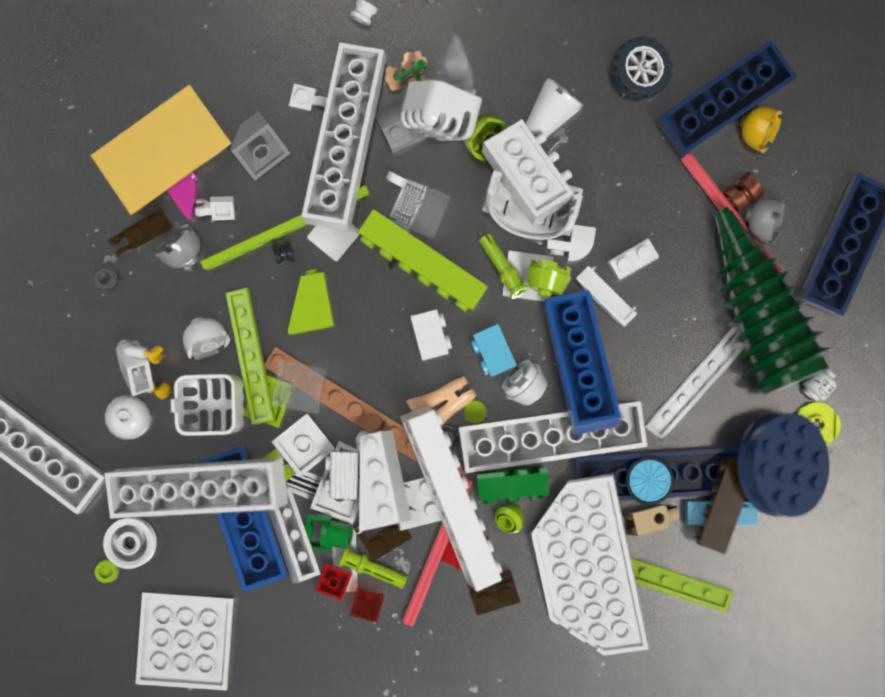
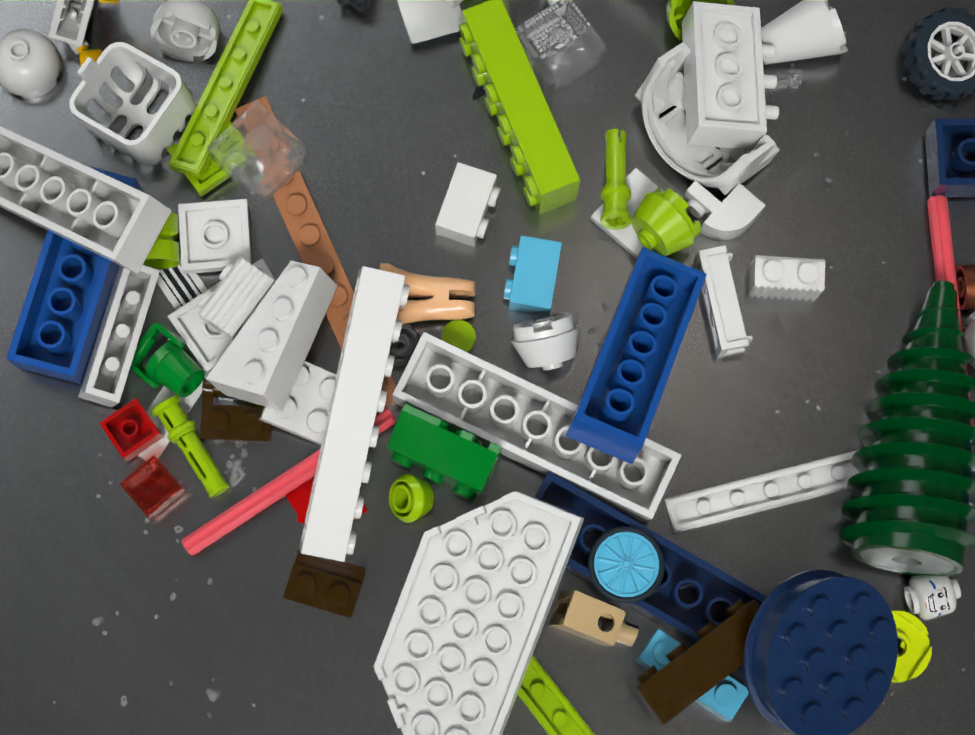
camera: 30 degrees right, 10 degrees down
lime slope [288,269,335,335] -> none

